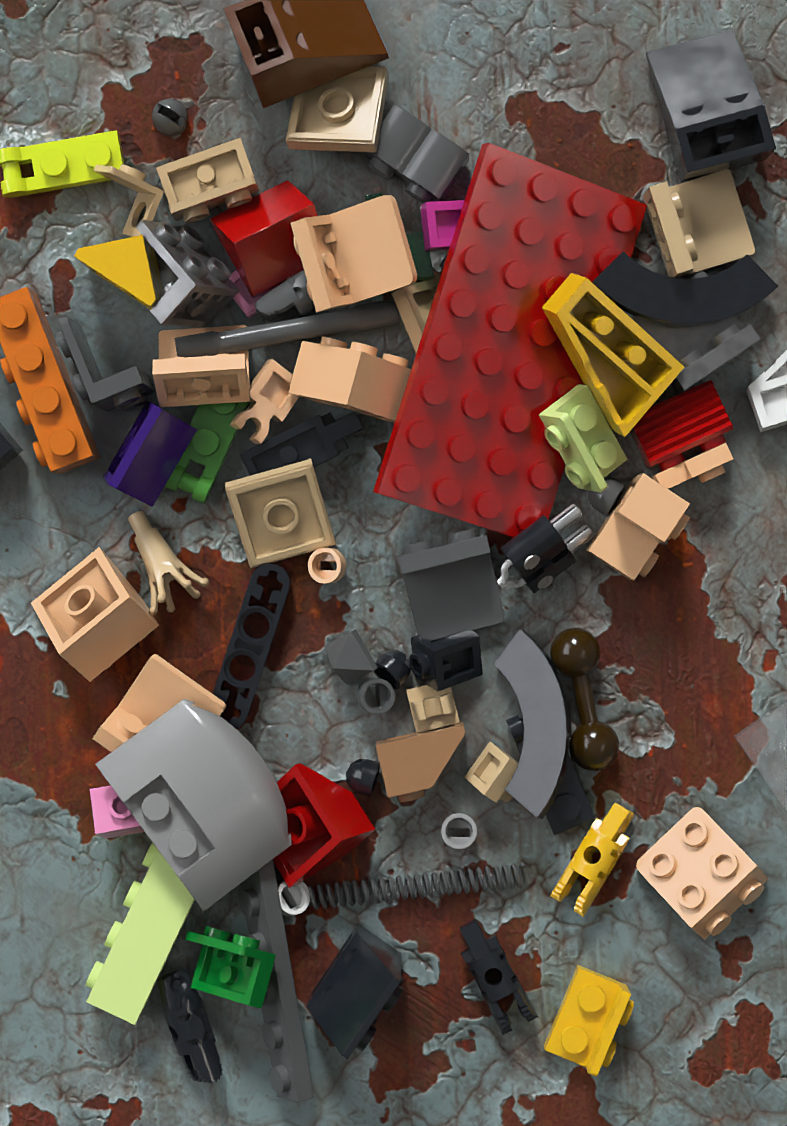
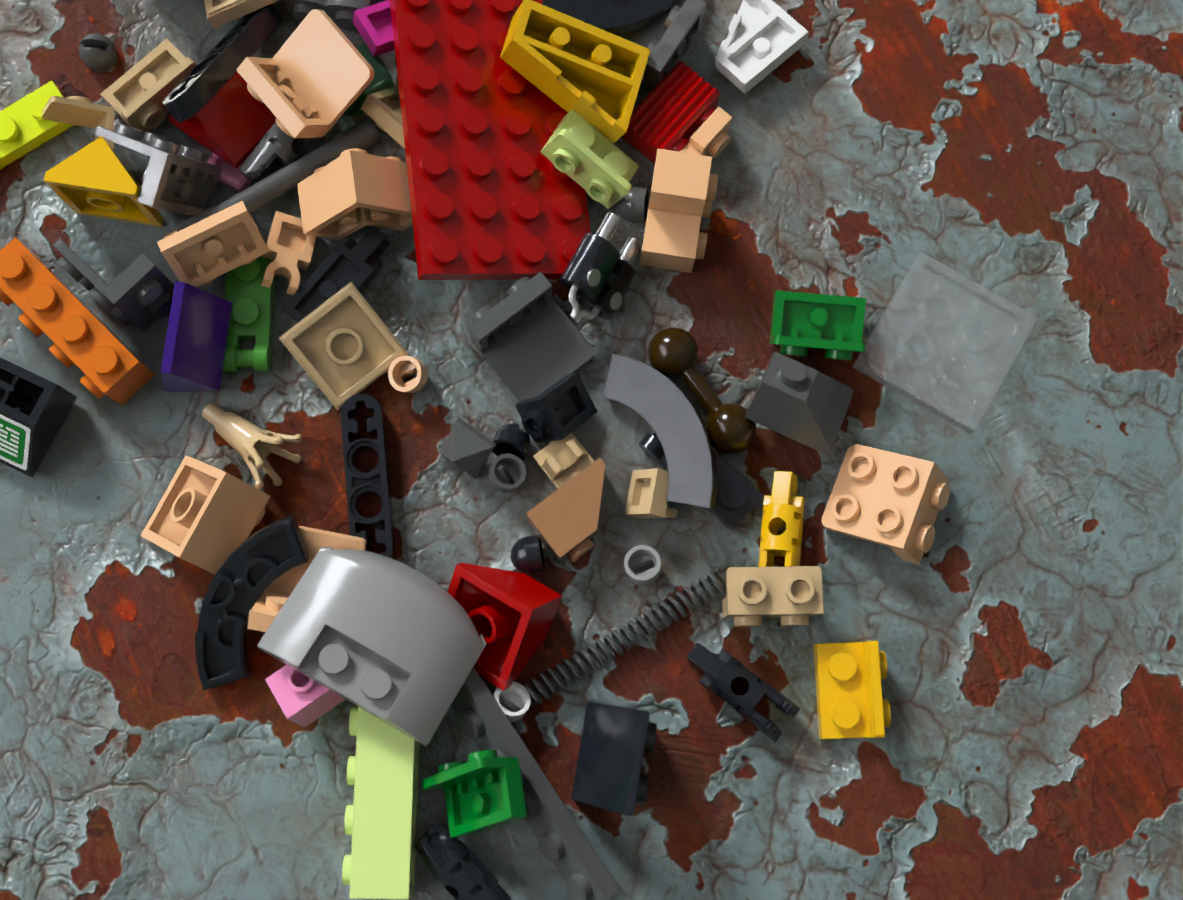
camera: 25 degrees left, 10 degrees down
none -> black beam [162,4,283,123]
none -> black tile [195,514,310,690]
none -> tan bracket [722,566,824,627]
none -> dark grey slope [745,352,855,456]
none -> green bracket [769,290,866,360]

